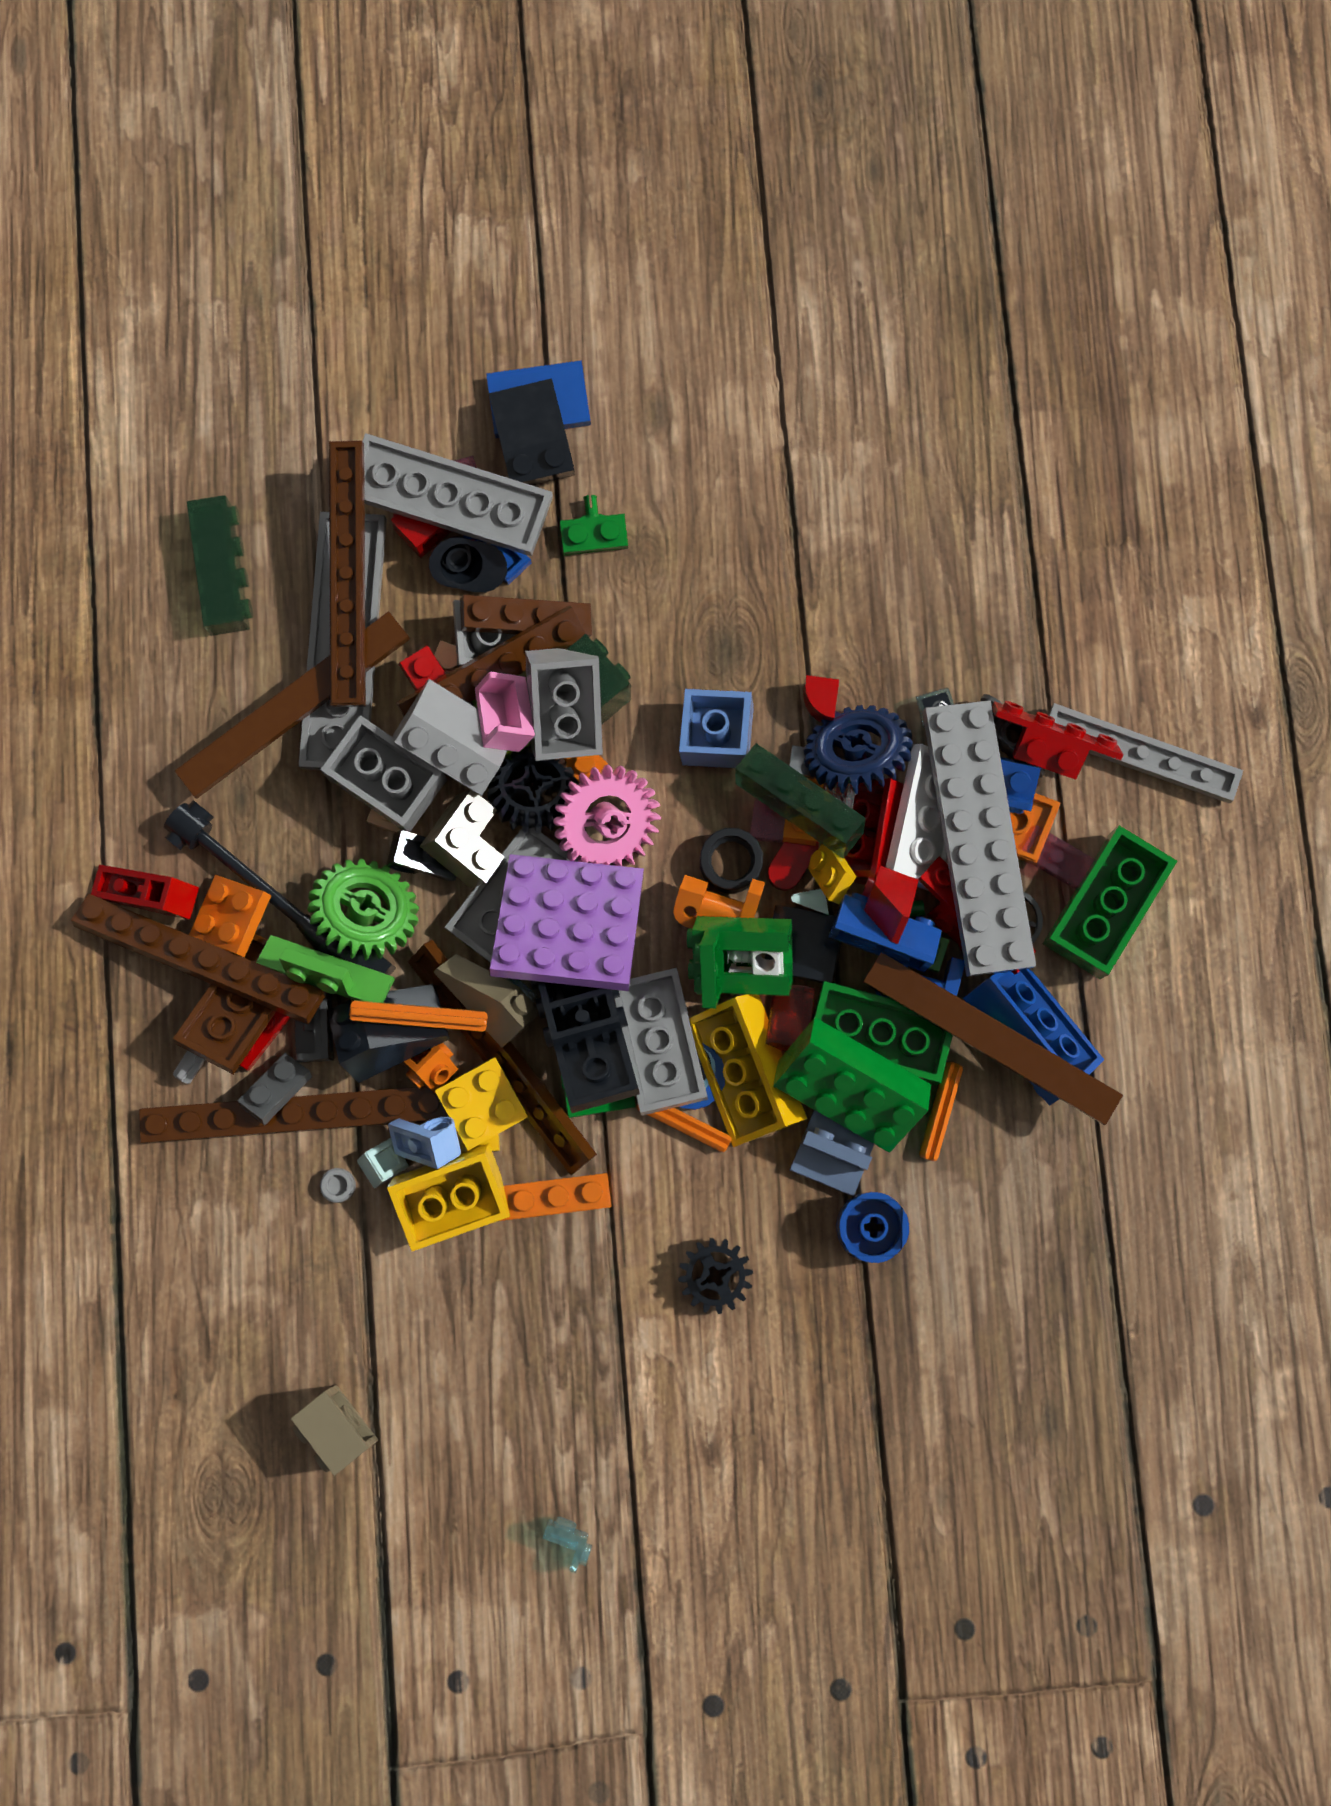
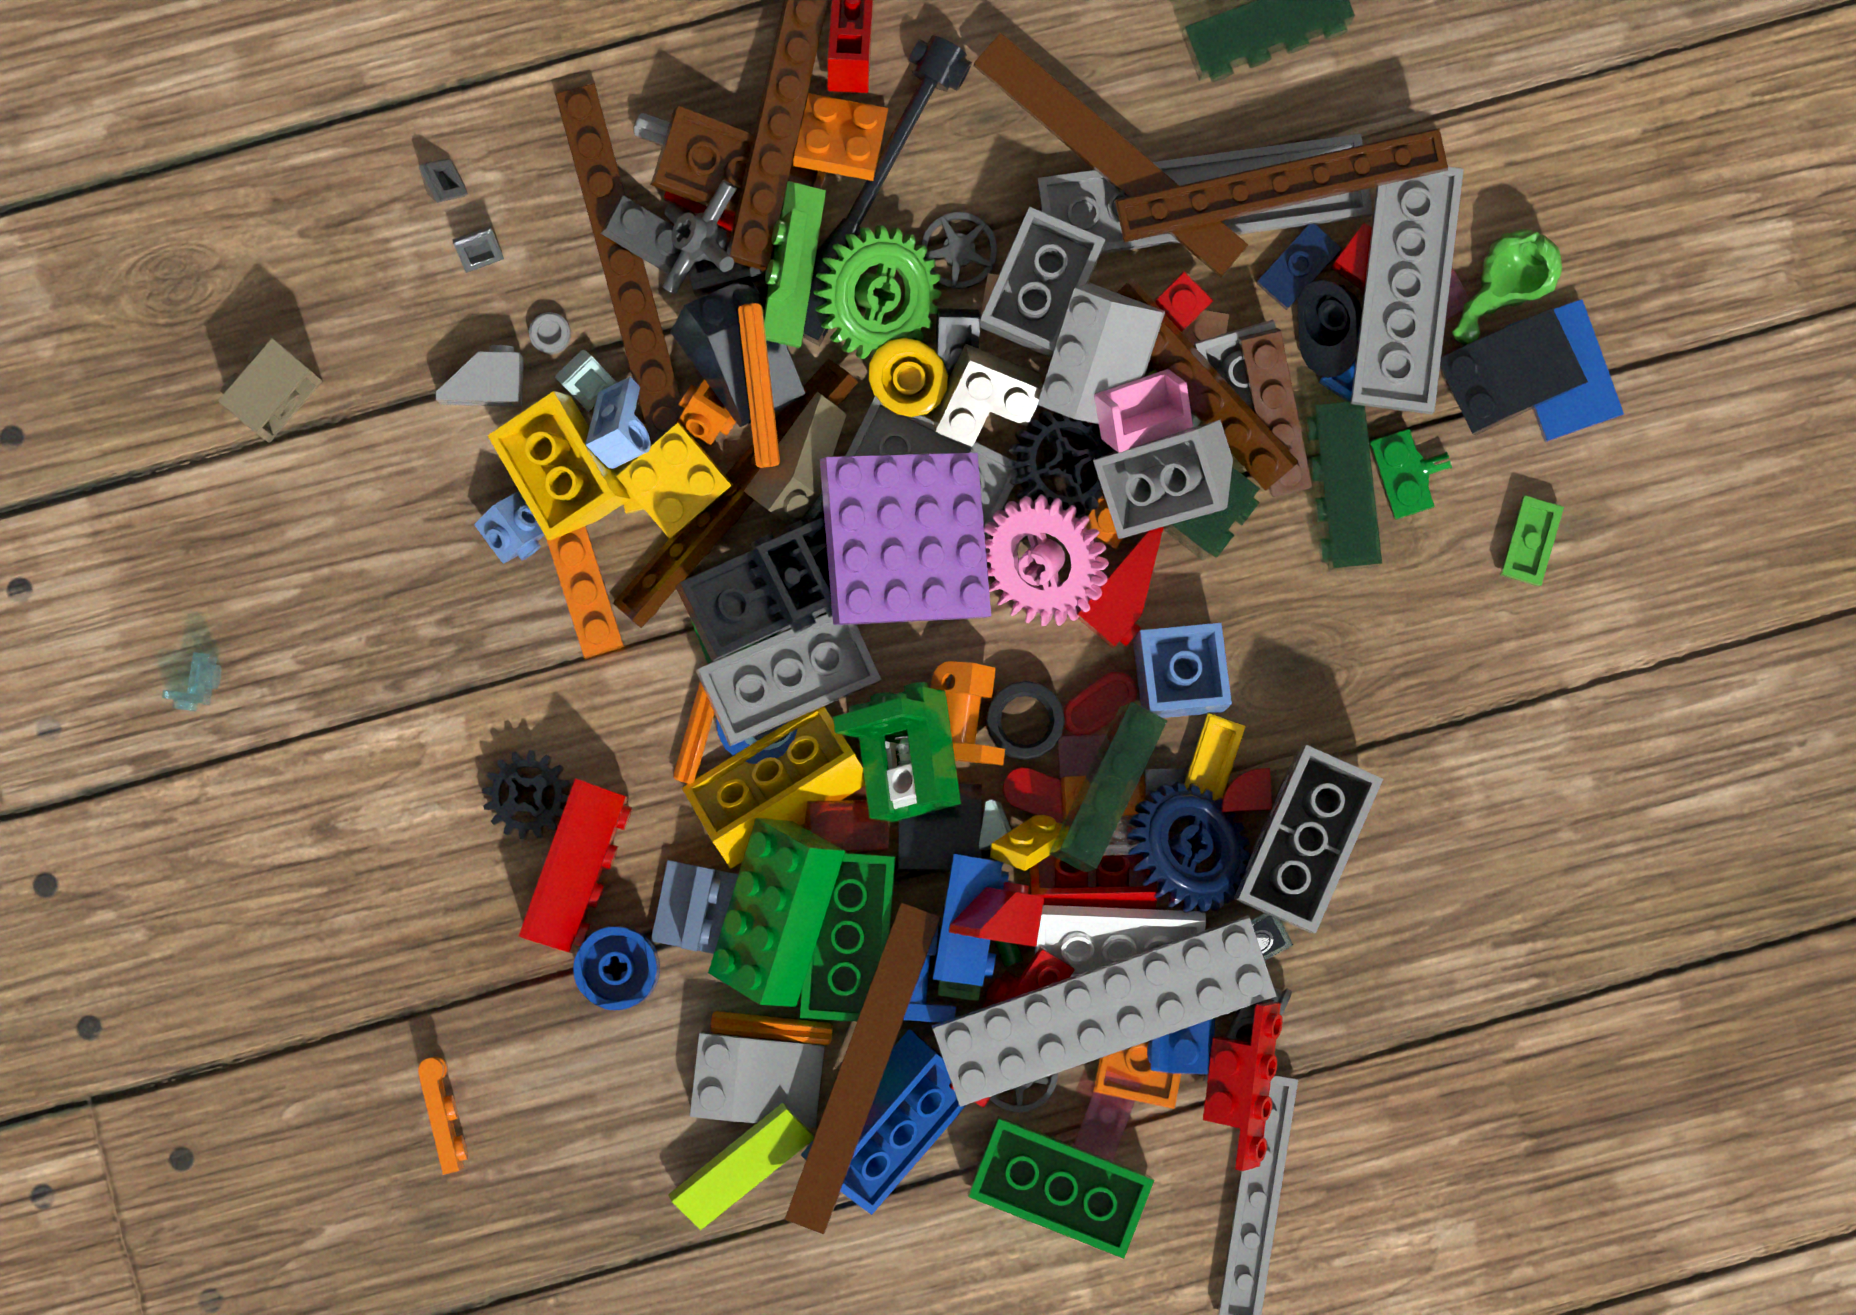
camera: 80 degrees right, 5 degrees up
none -> orange plate [418,1056,468,1175]
none -> dark grey slope [419,158,468,203]
none -> light grey slope [436,345,524,407]
none -> dark grey slope [452,226,504,273]
none -> medium blue brick [474,491,544,564]
none -> red slope [518,778,632,953]
none -> dark grey bar [662,180,737,294]
none -> lime piece [668,1103,814,1230]
none -> light grey slope [690,1032,825,1128]
none -> yellow hat [869,338,948,417]
none -> dark grey wheel [921,212,997,289]
none -> red tile [1063,672,1137,737]
none -> red slope [1077,527,1164,649]
none -> yellow tile [1184,713,1246,801]
none -> light grey brick [1234,745,1383,933]
none -> dark blue plate [1256,223,1342,310]
none -> clear green brick [1305,402,1382,572]
none -> bright green hair [1452,229,1562,345]
none -> bright green plate [1500,495,1564,587]

